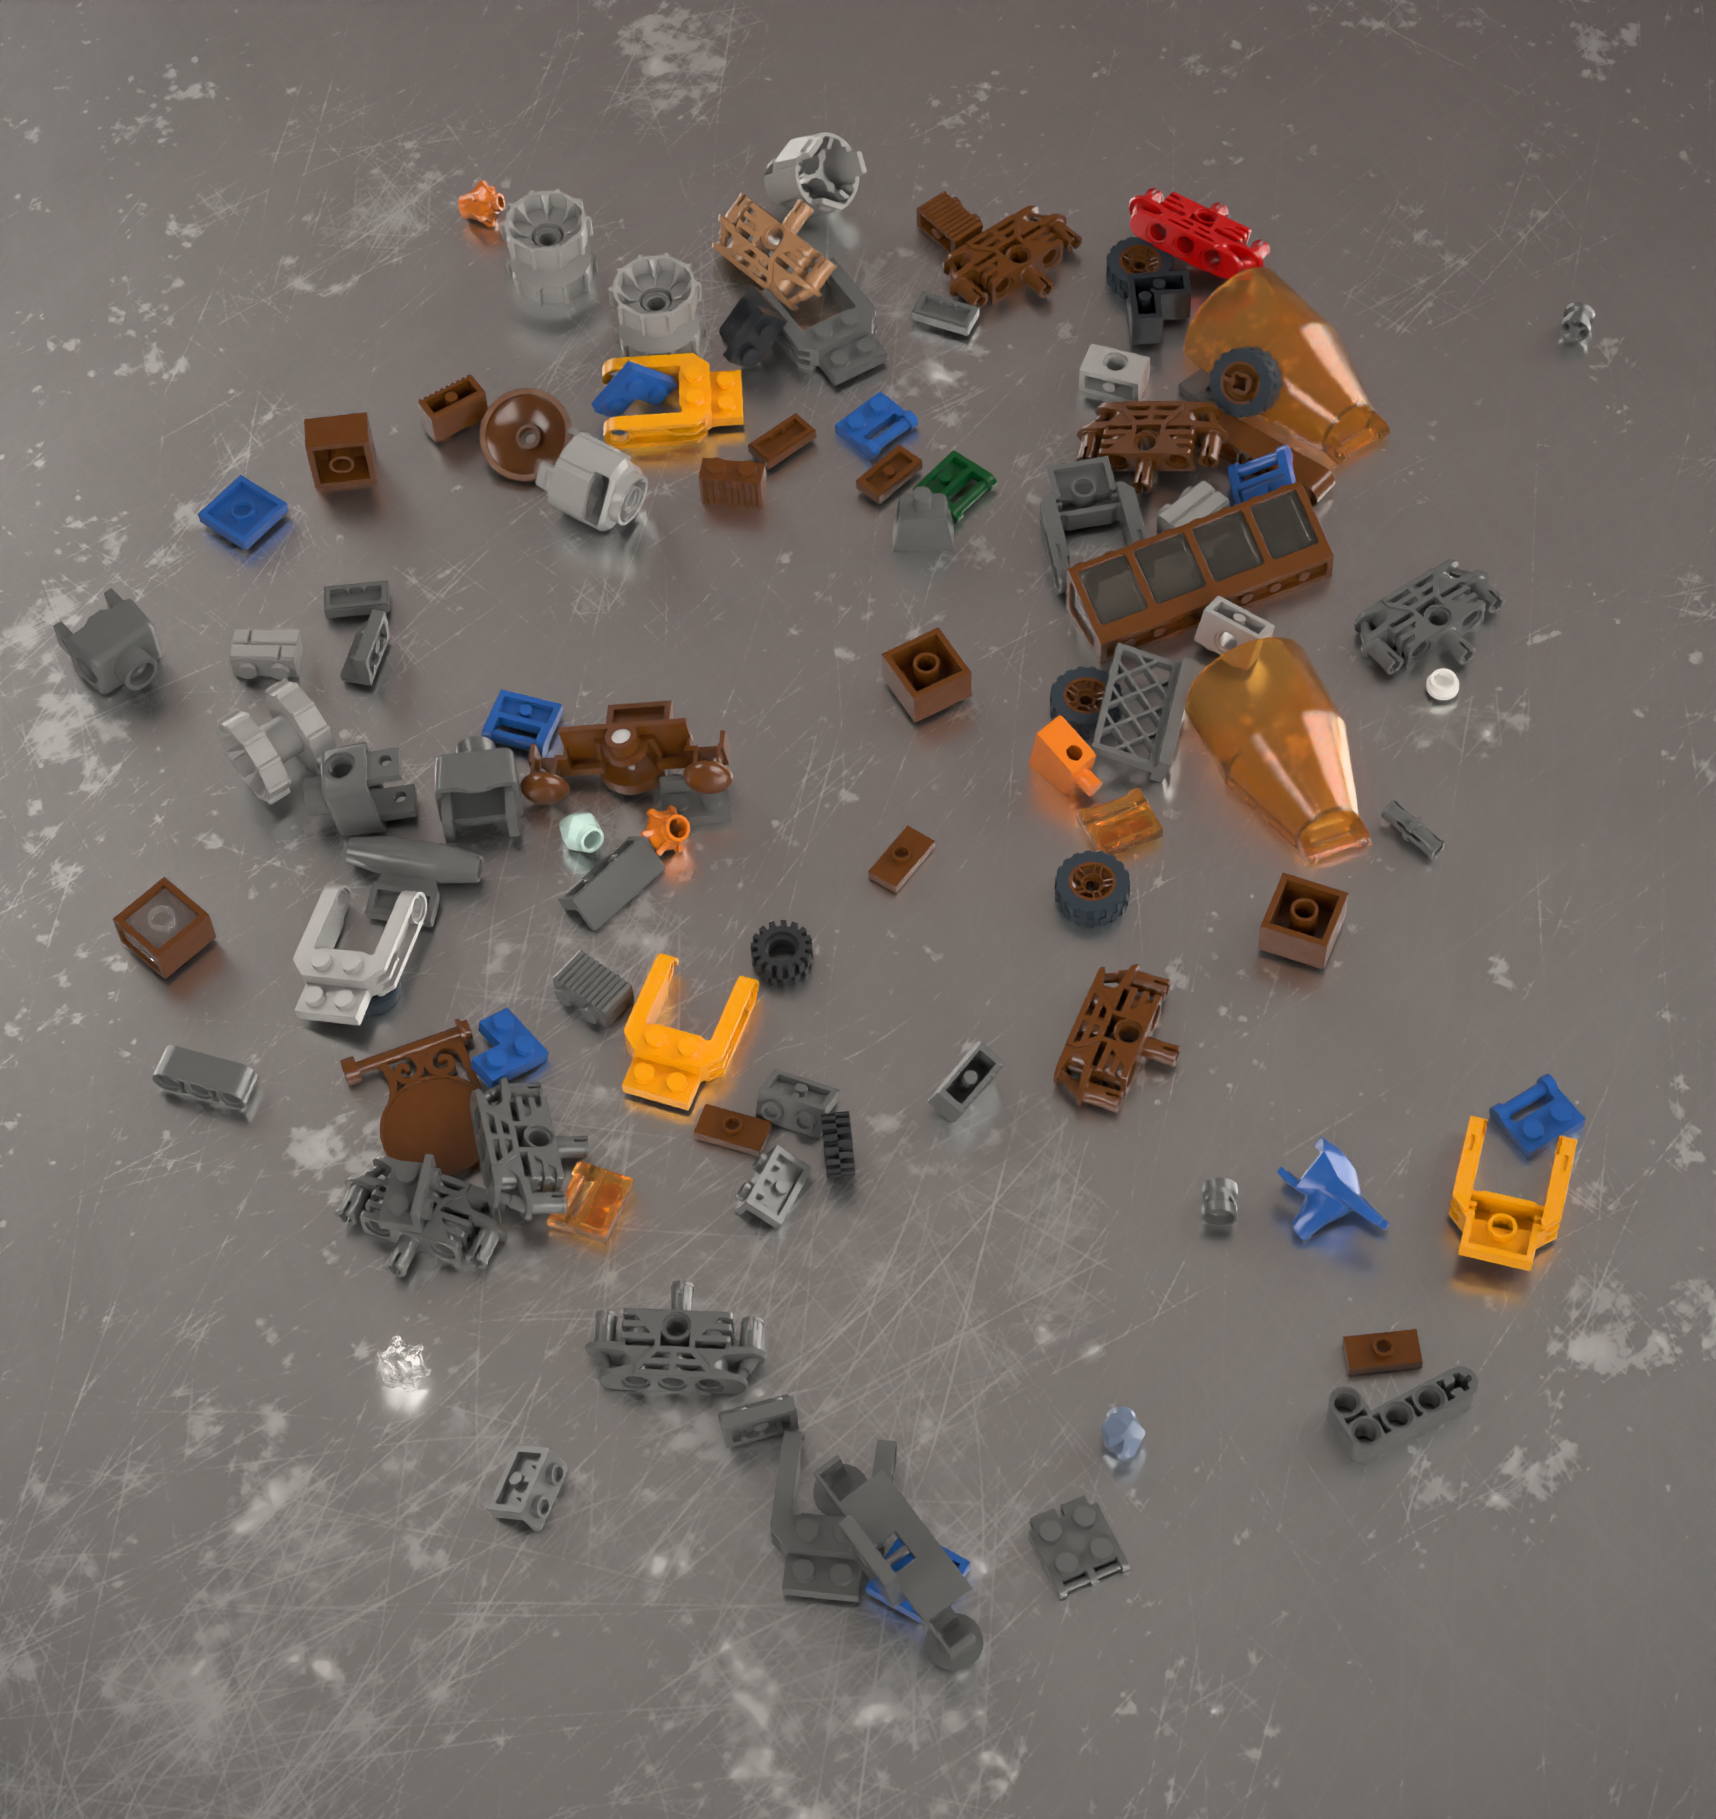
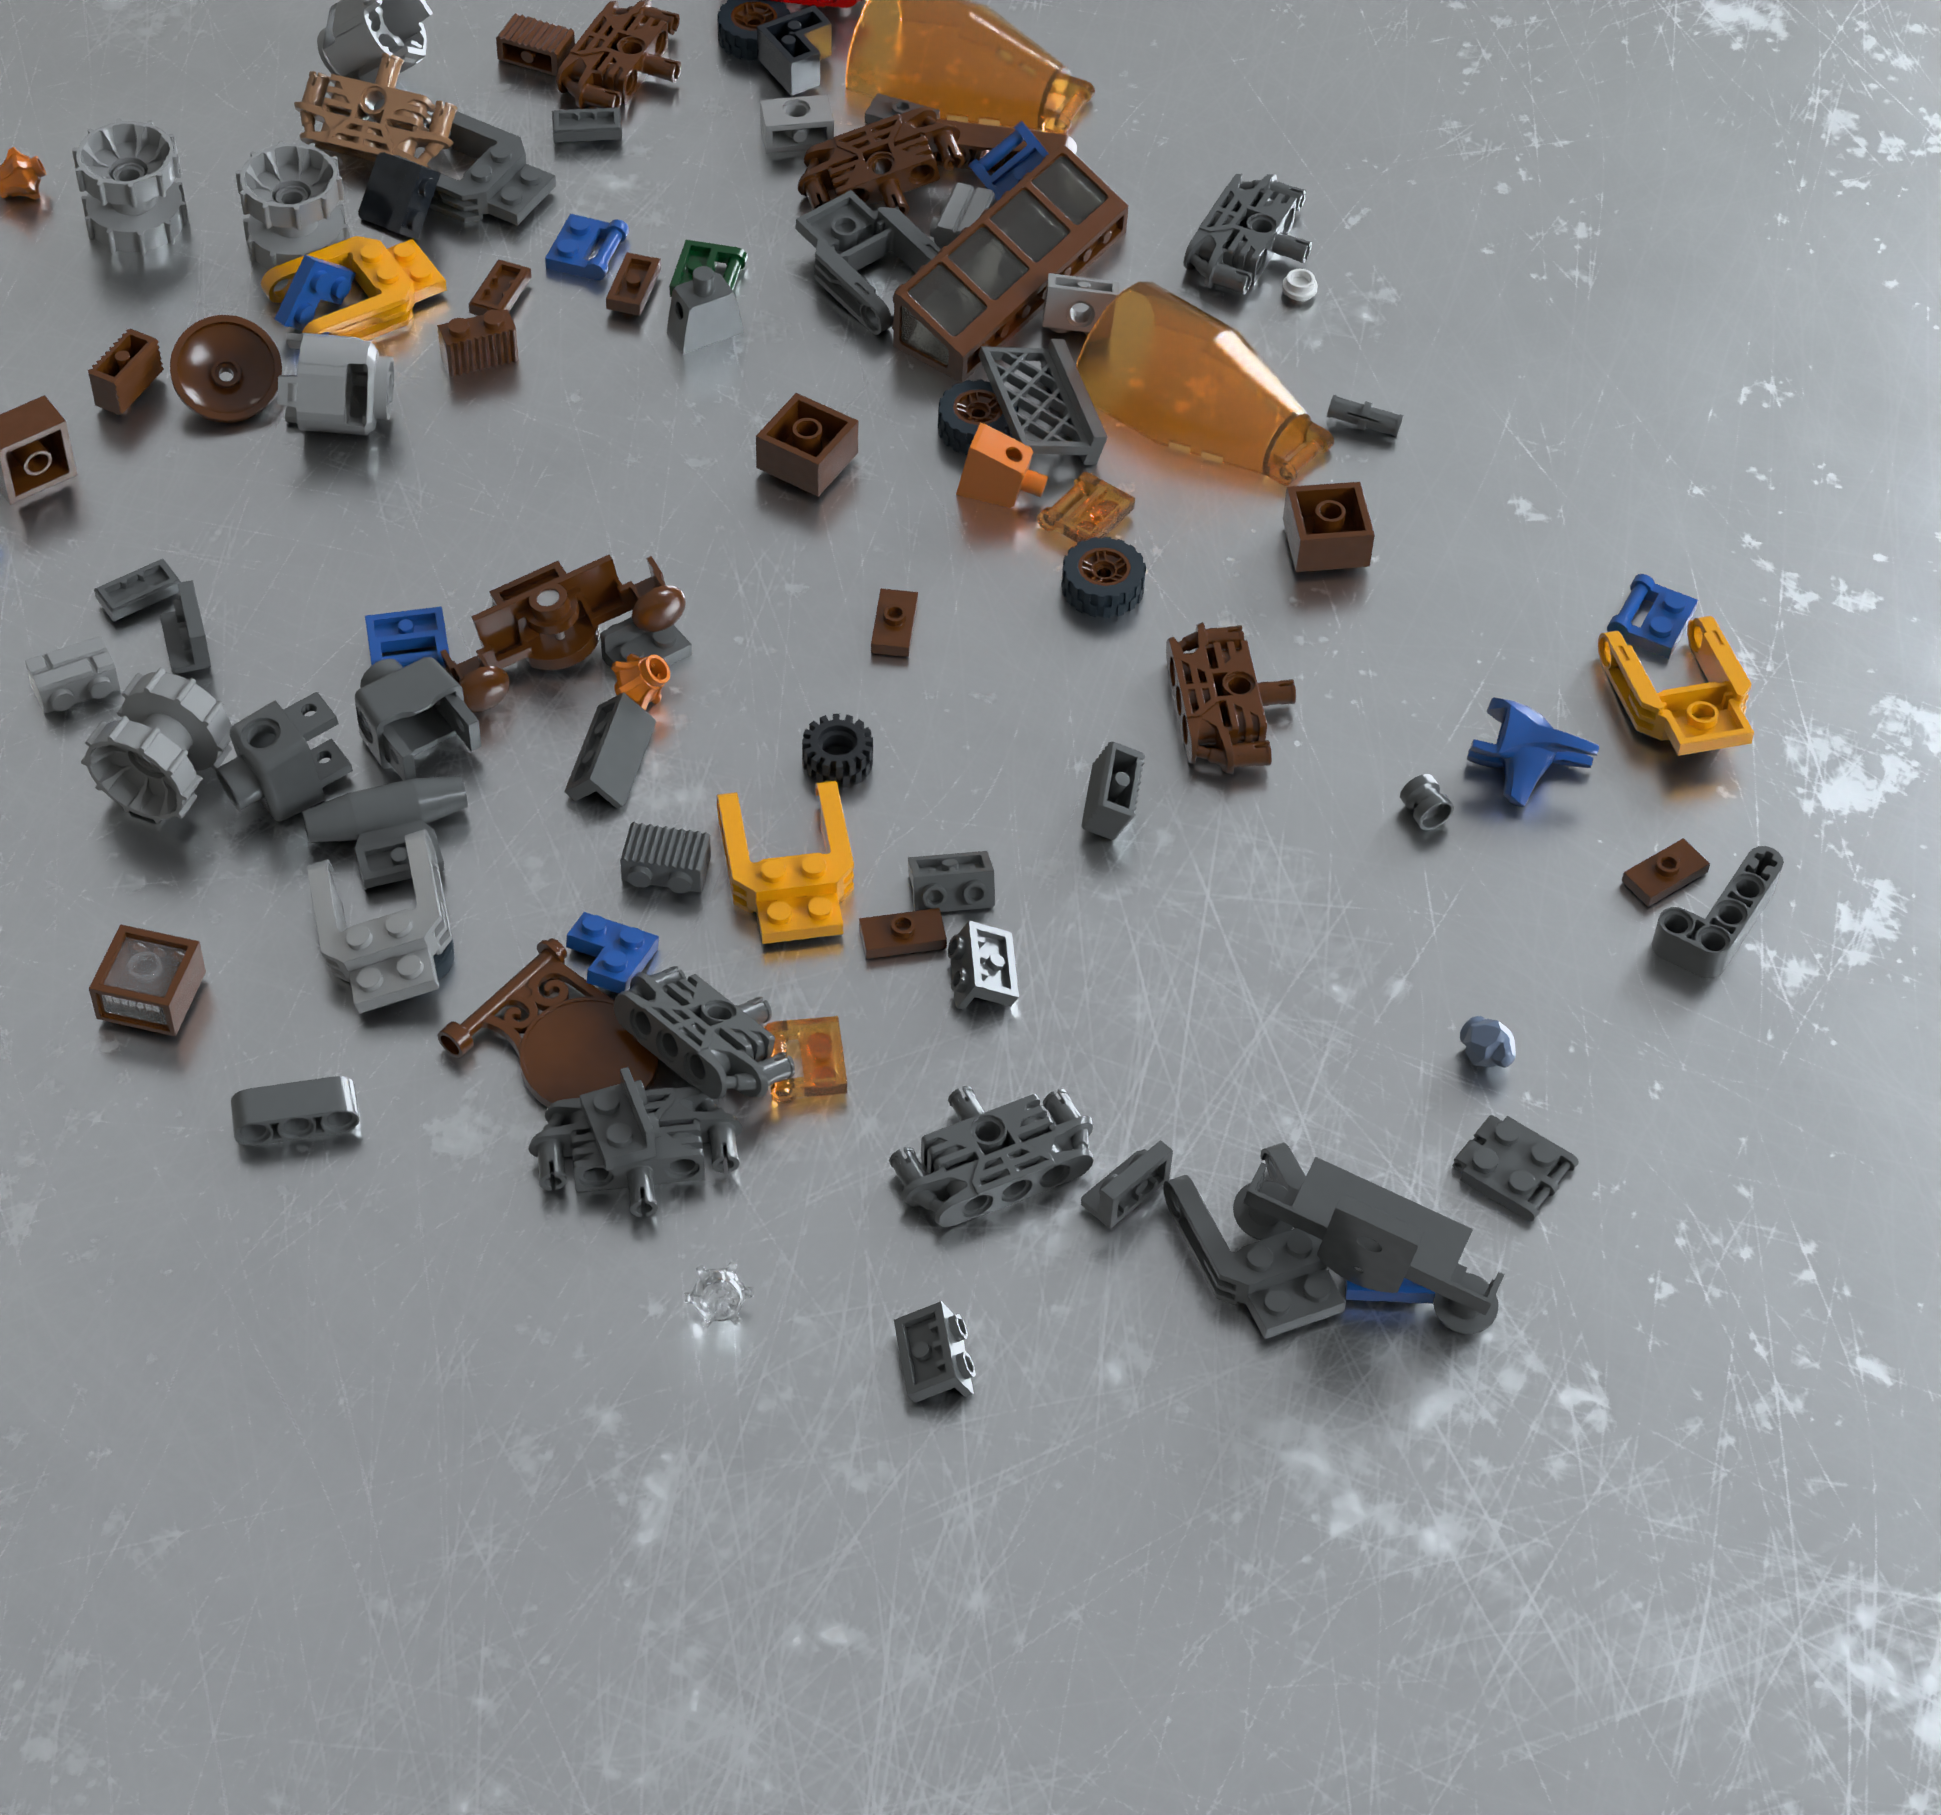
camera: 35 degrees left, 5 degrees down
light aqua rock [559,812,604,853] -> none
black tyre [821,1111,855,1178] -> none
black wheel [1209,346,1283,418] -> none

